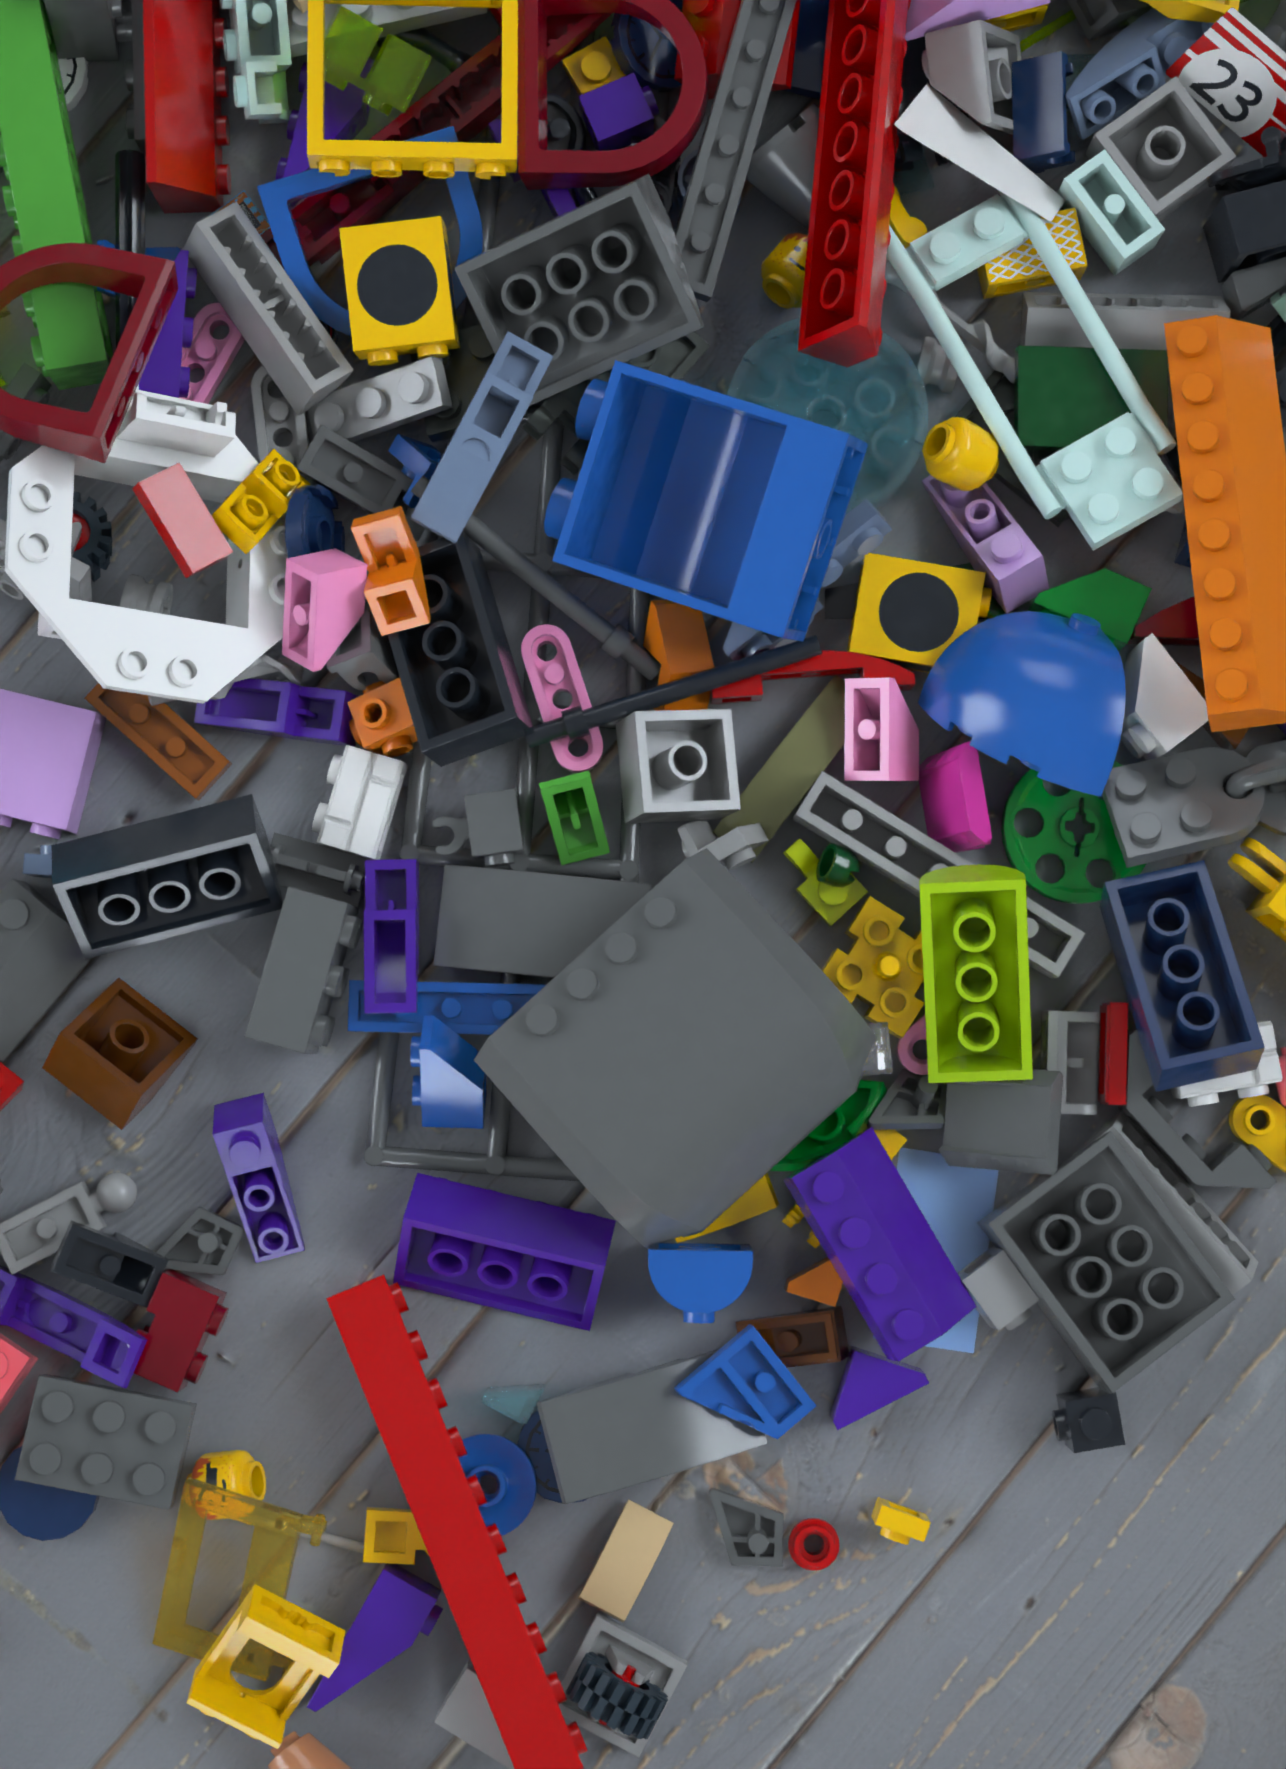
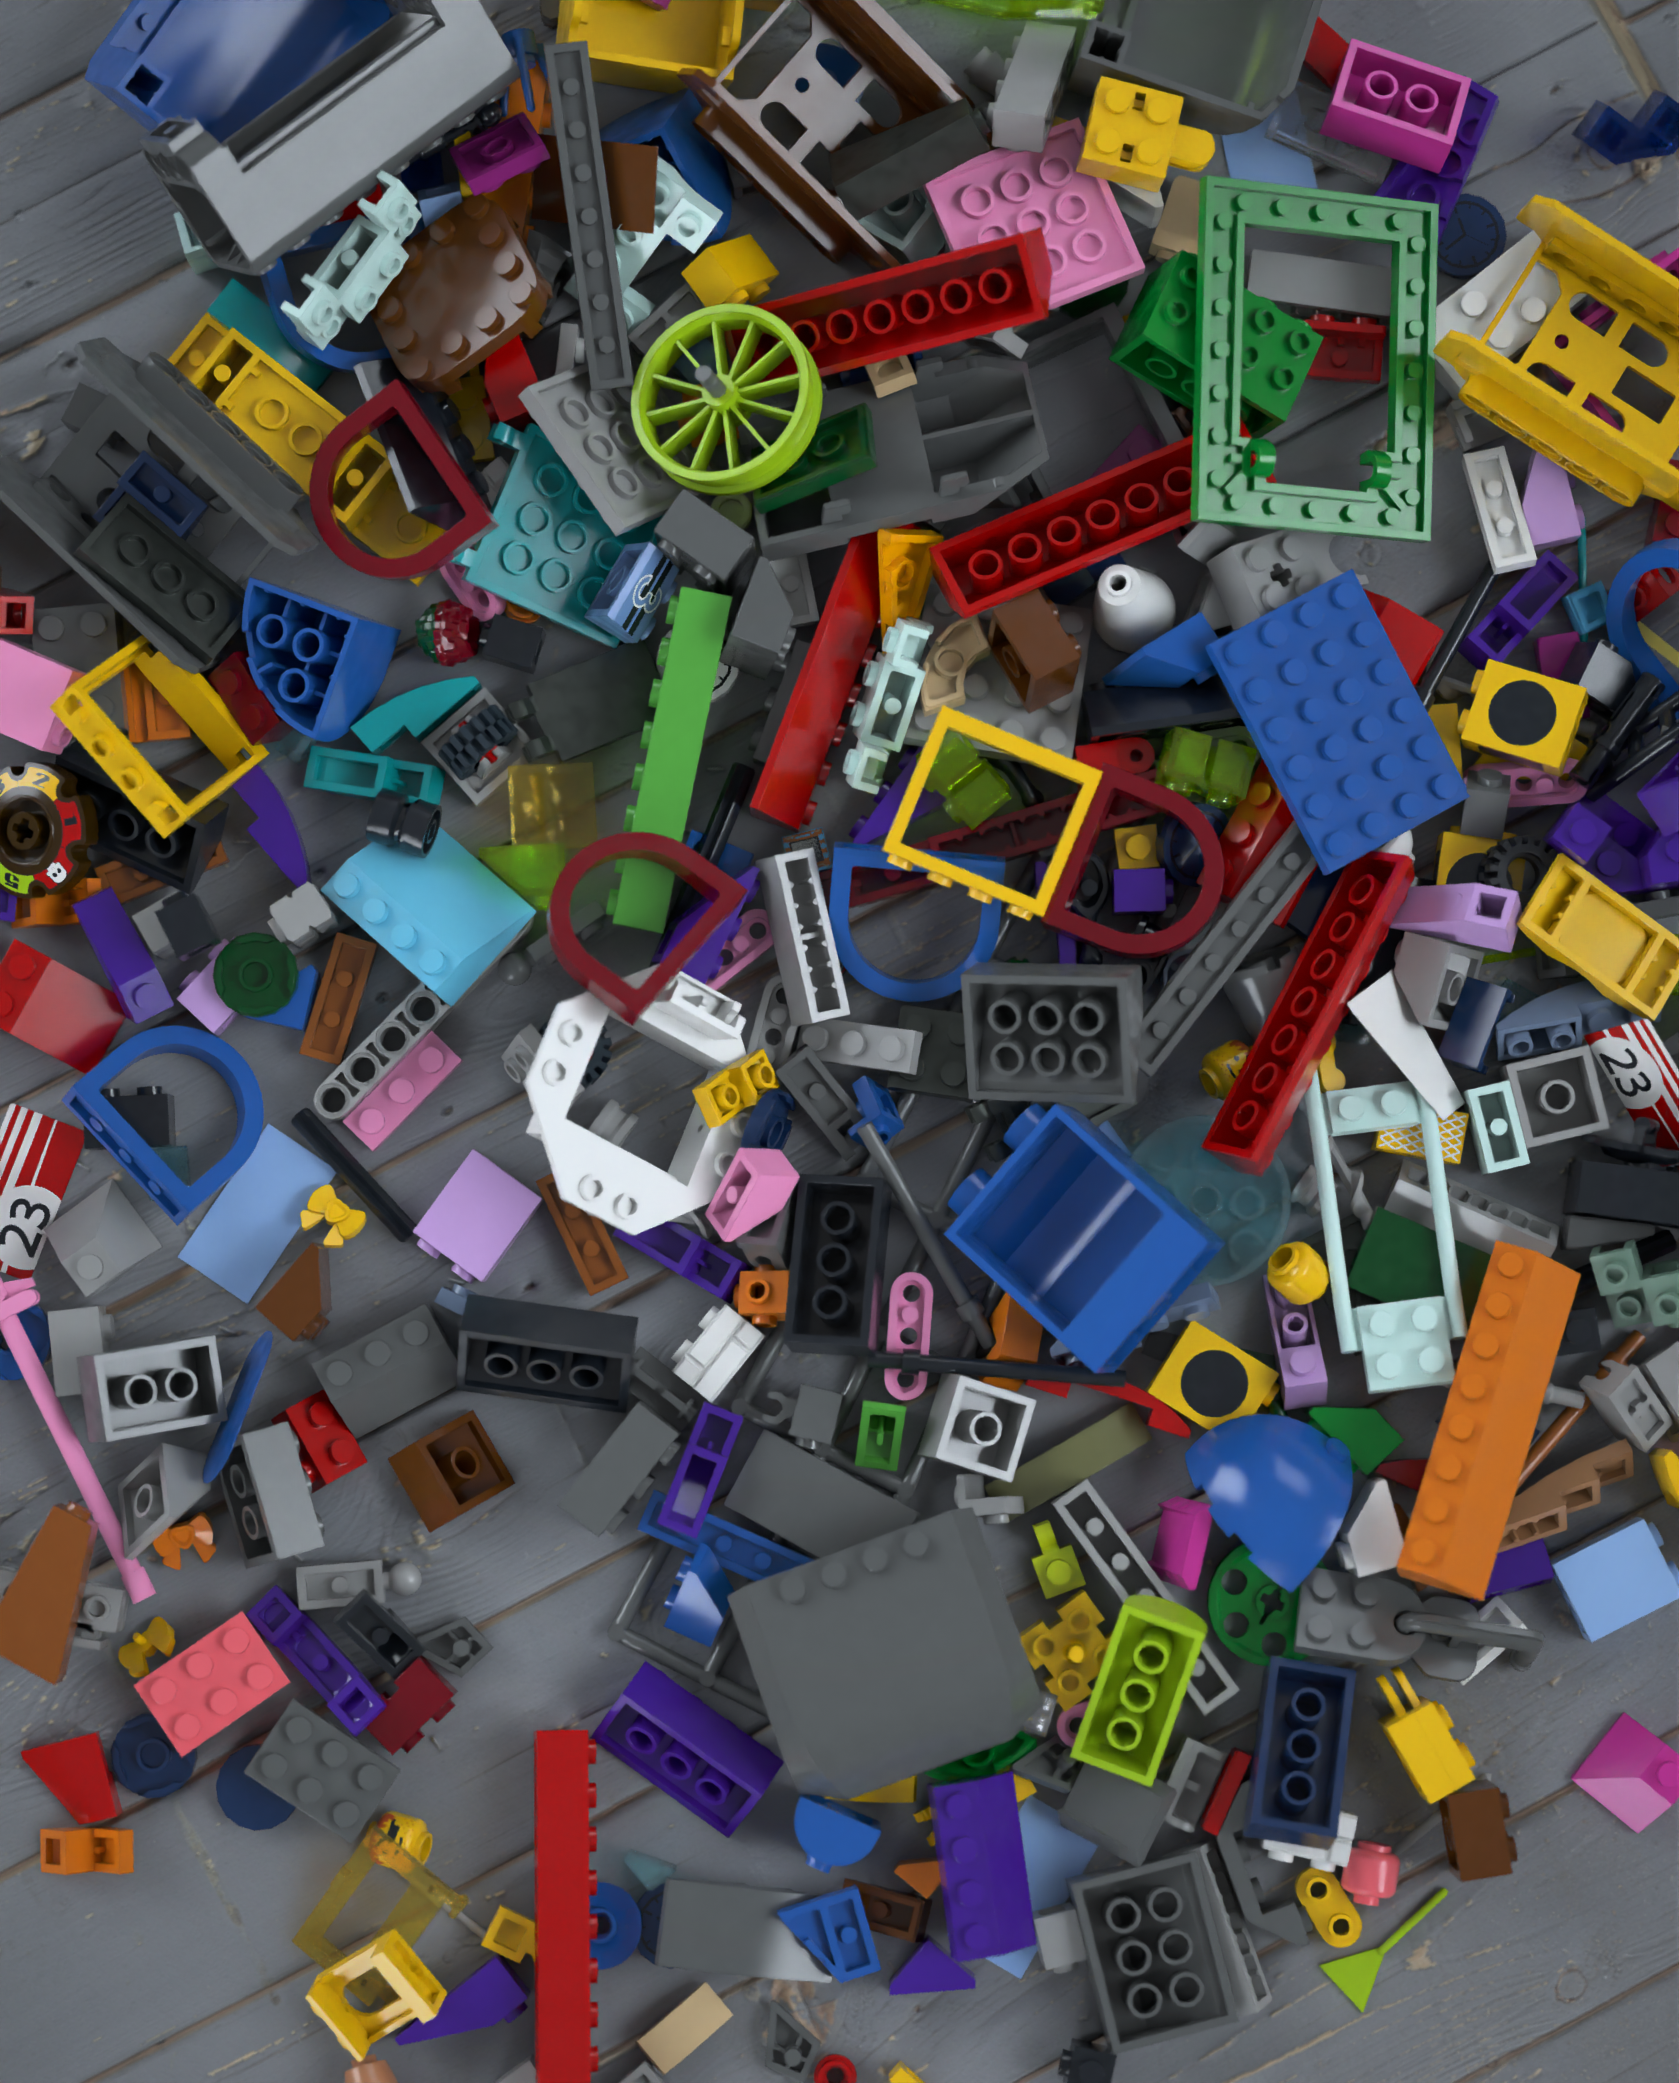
camera: 20 degrees right, 0 degrees up
tile [132,462,233,579] -> none
dark purple slope [212,1092,305,1263] -> none
yellow brick [339,216,460,366] -> none
orange slope [351,506,431,636] -> none
sand blue slope [410,331,553,543] -> none
dark green hinge [816,843,860,887] -> none
bright pink slope [844,678,919,781] -> none

